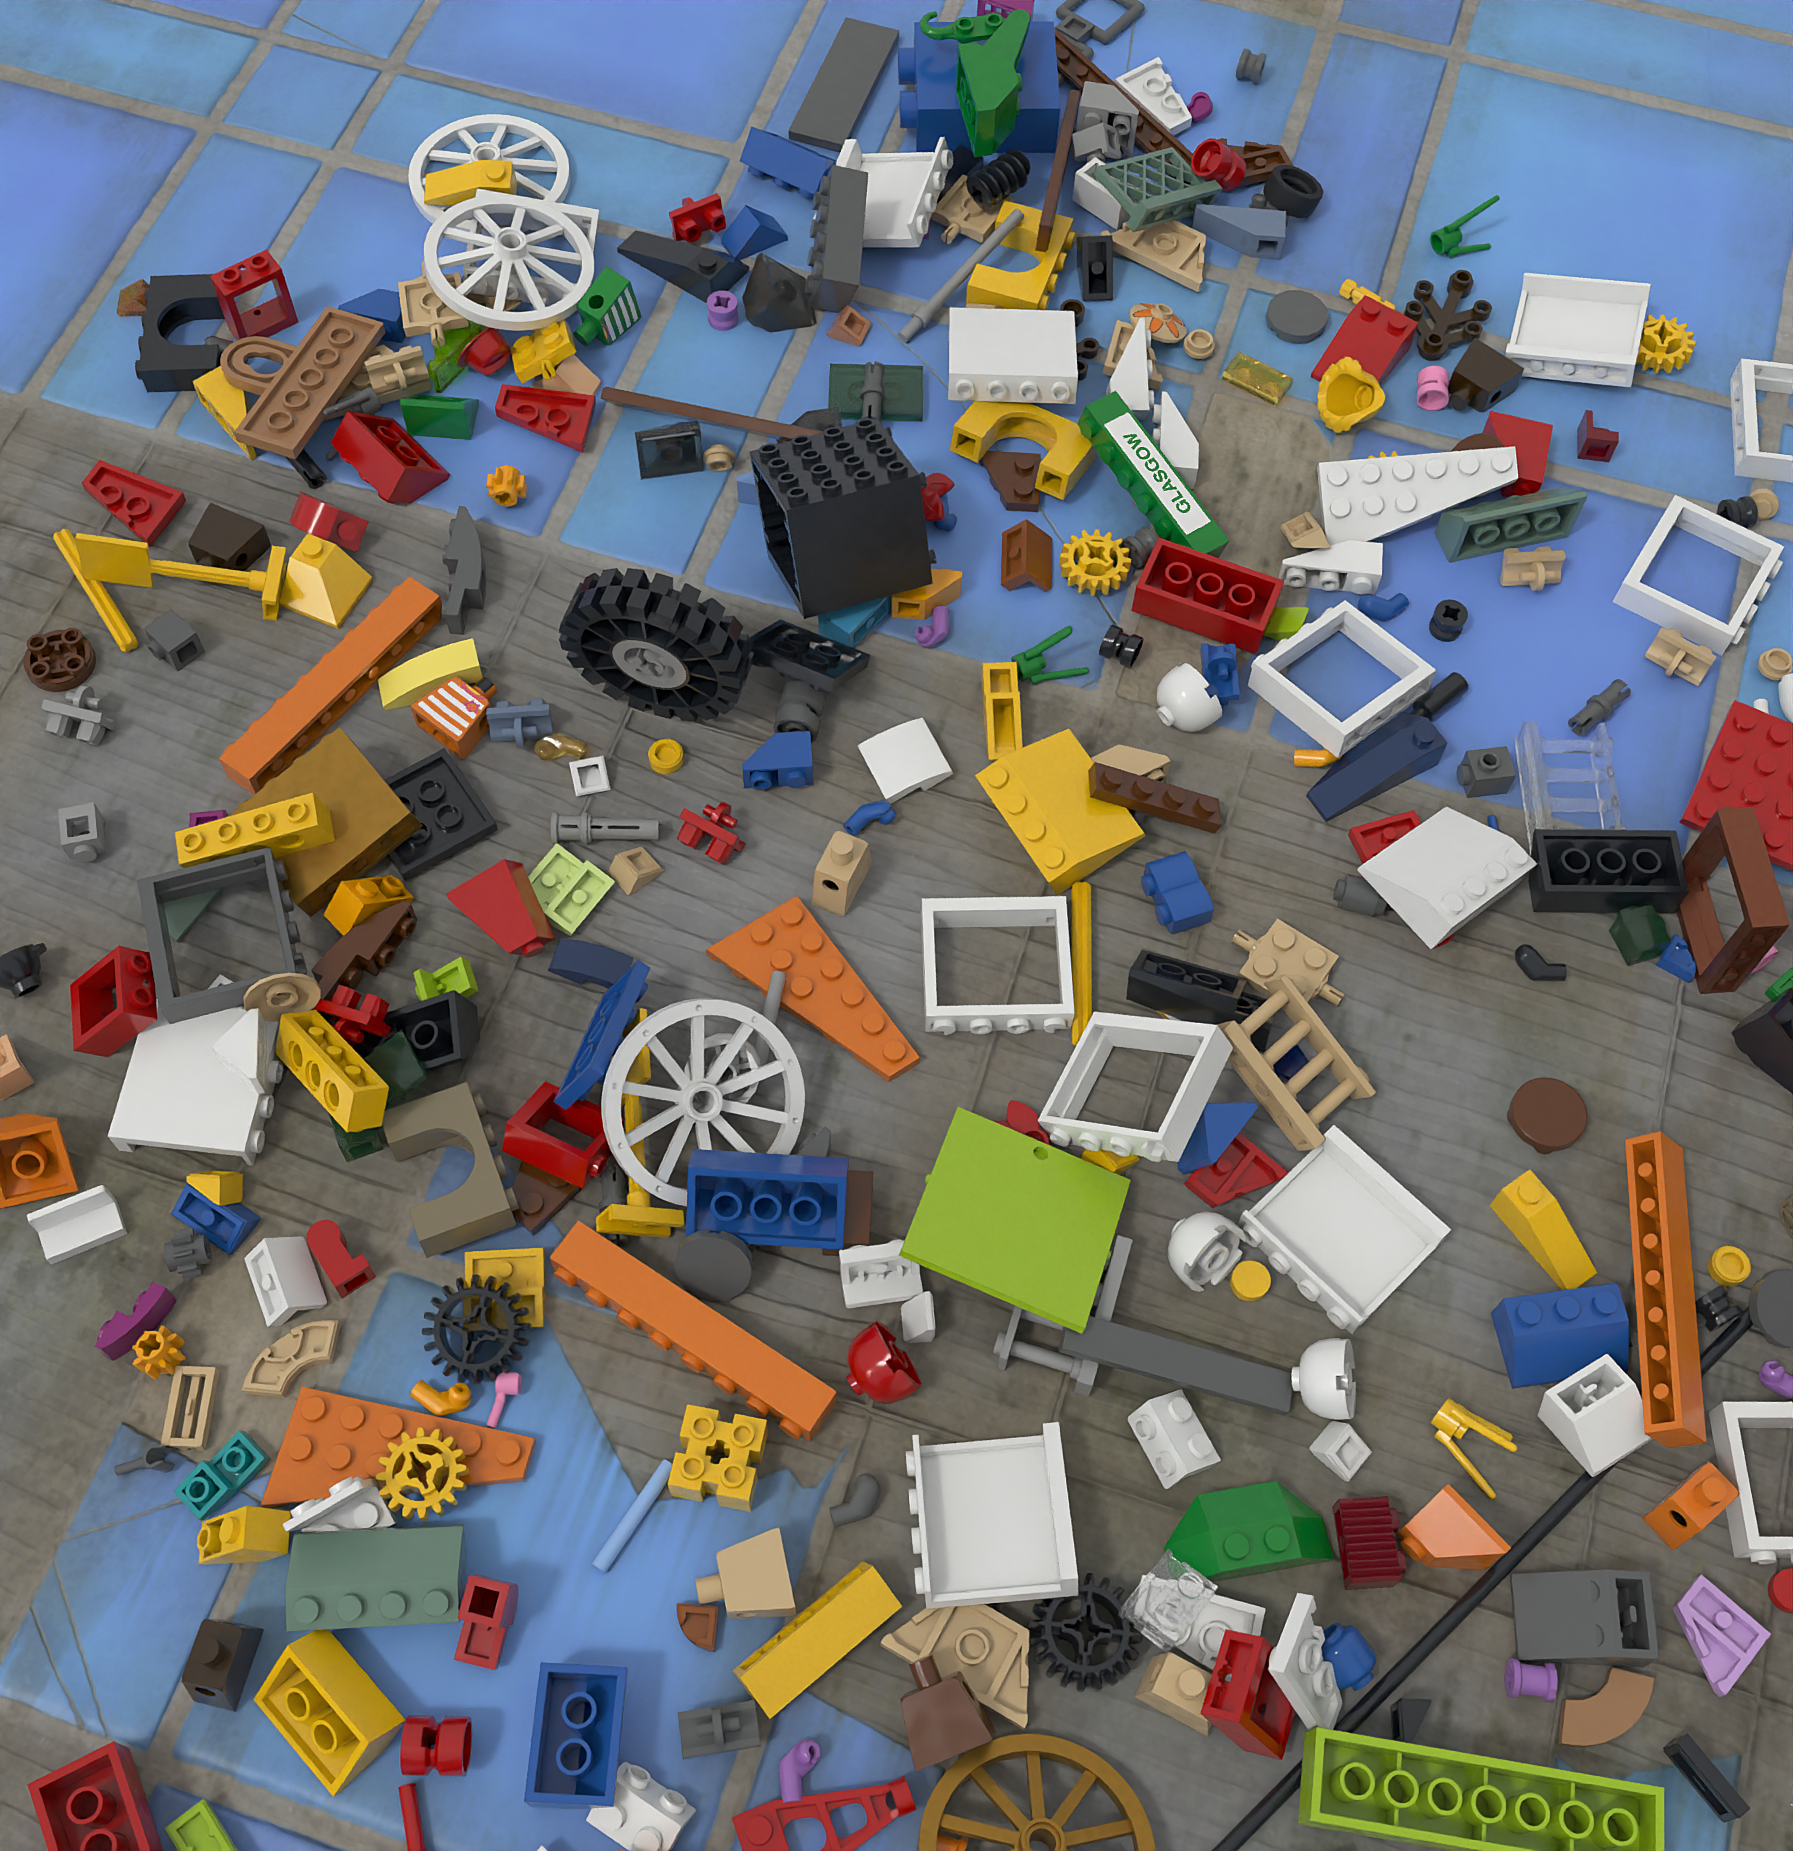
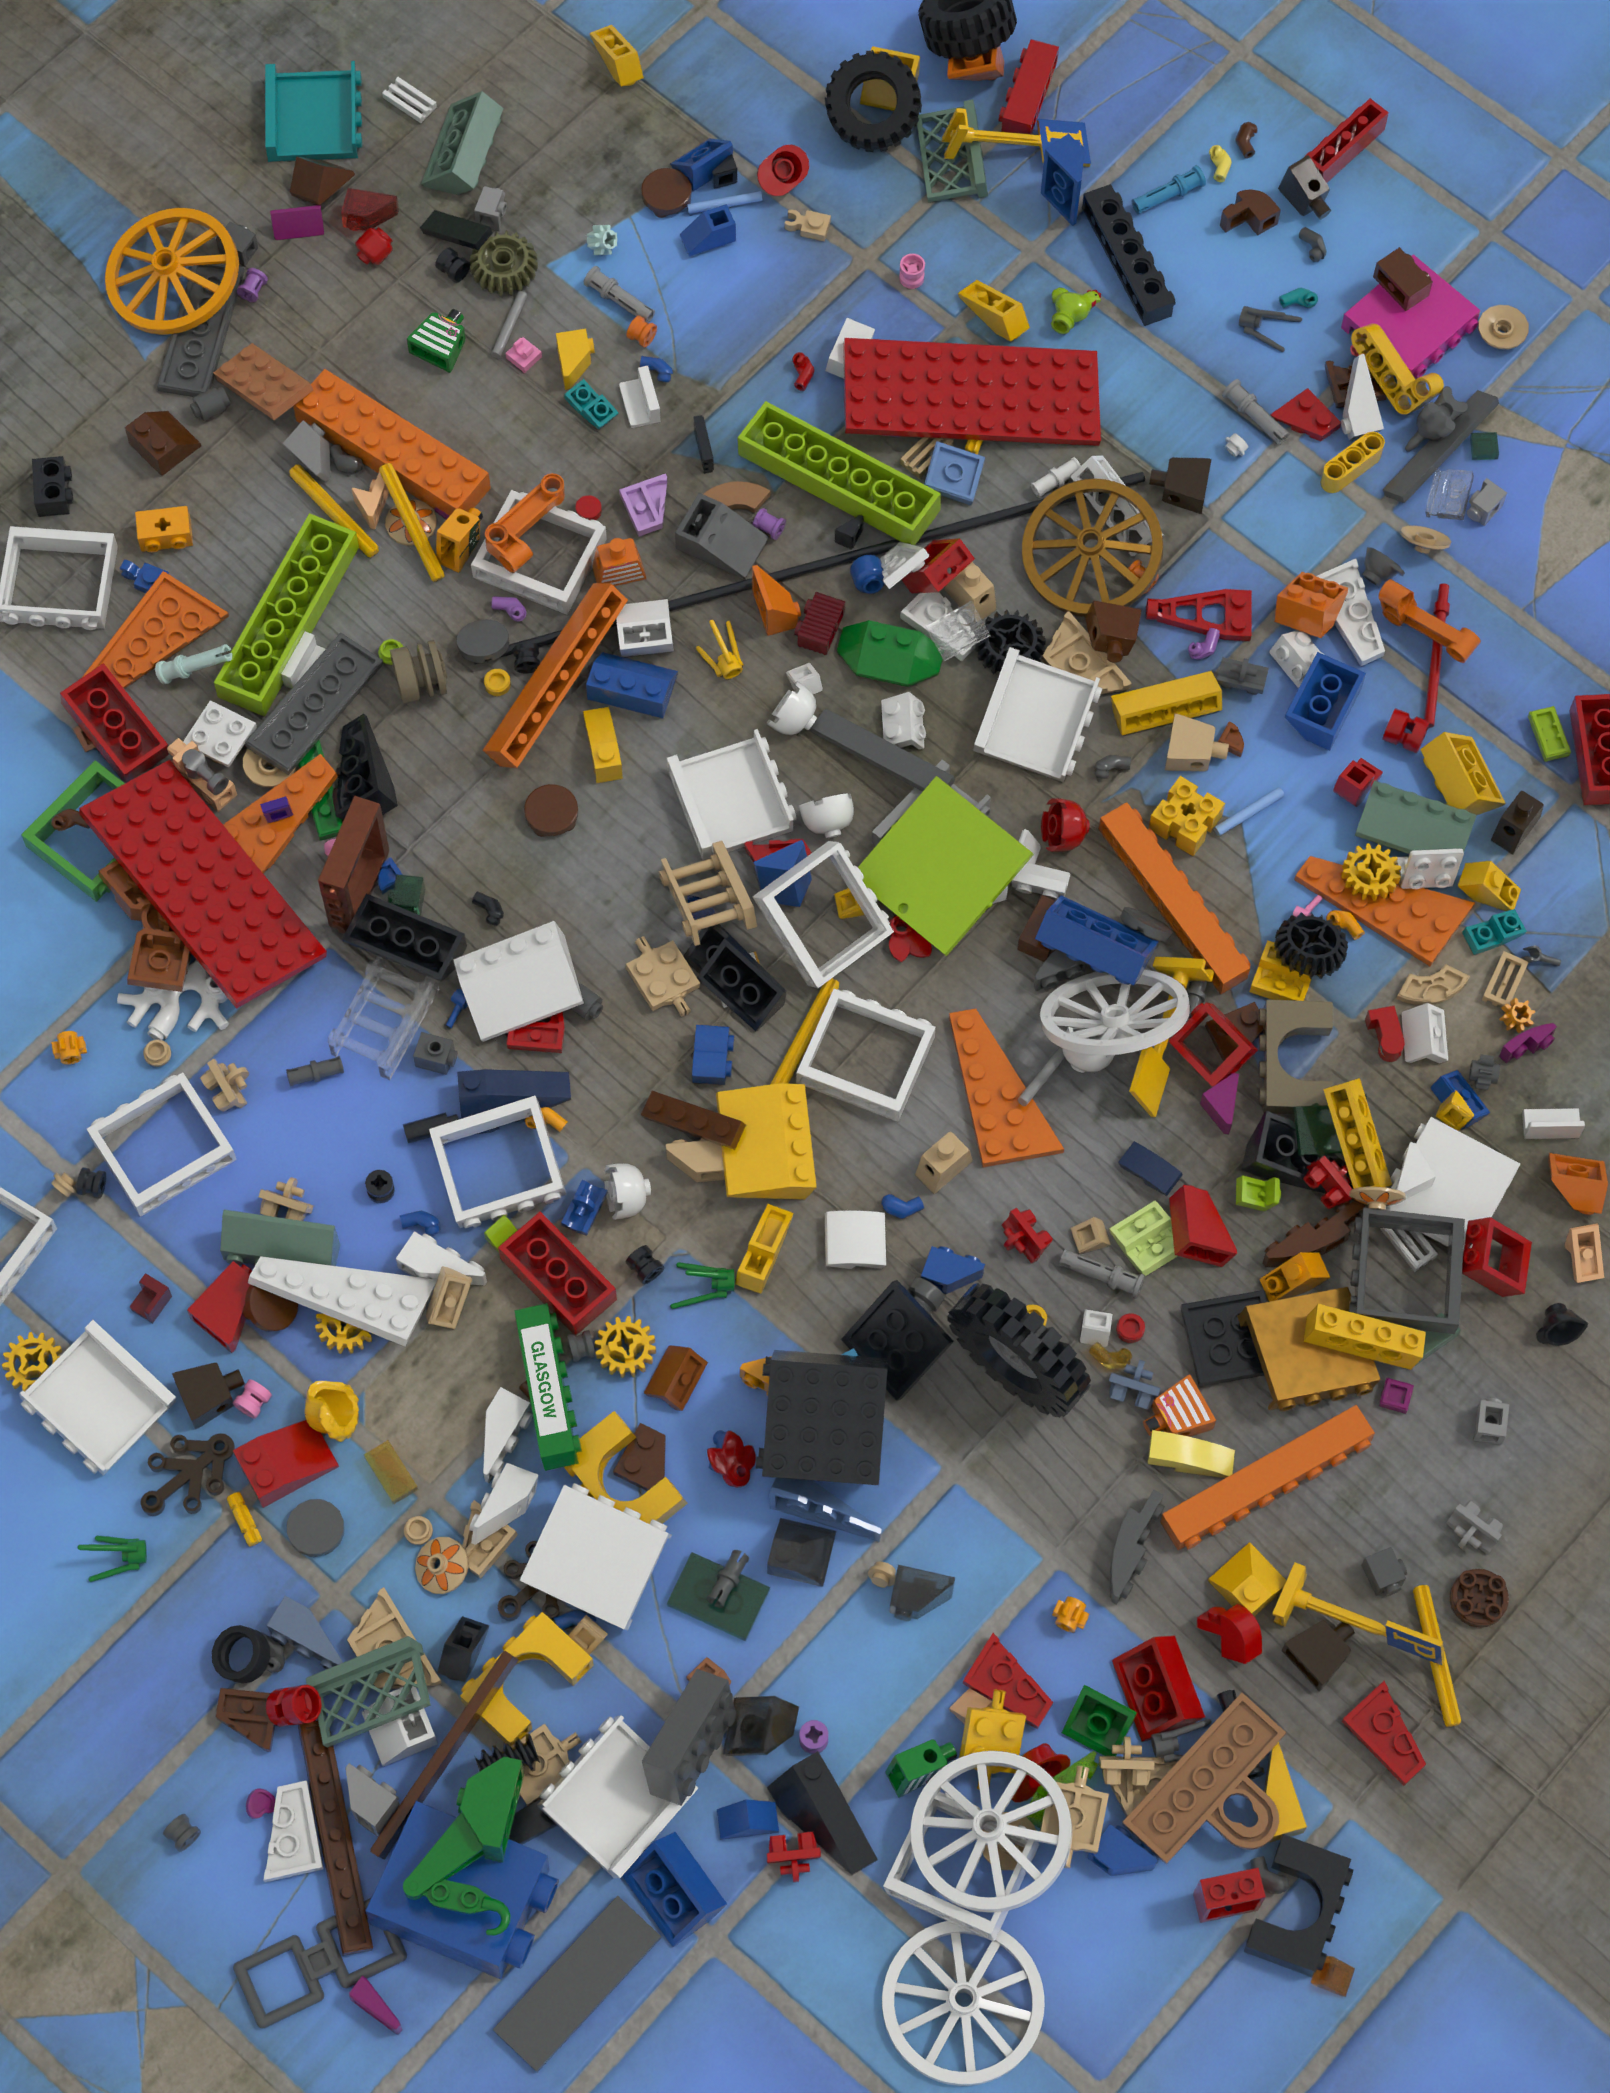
camera: 155 degrees left, 5 degrees up
yellow slope [424,160,517,206] -> none
blue plate [554,960,650,1110] -> none
reddish brown tile [601,386,823,441] -> none
light grey bar [898,209,1024,343] -> none
medium lavender arm [914,606,949,648] -> none
light grey brick [1072,122,1121,162] -> none
yellow tile [1230,1260,1271,1302] -> none
none -> red tile [1116,1313,1145,1343]
none -> magenta slope [1200,1073,1239,1134]

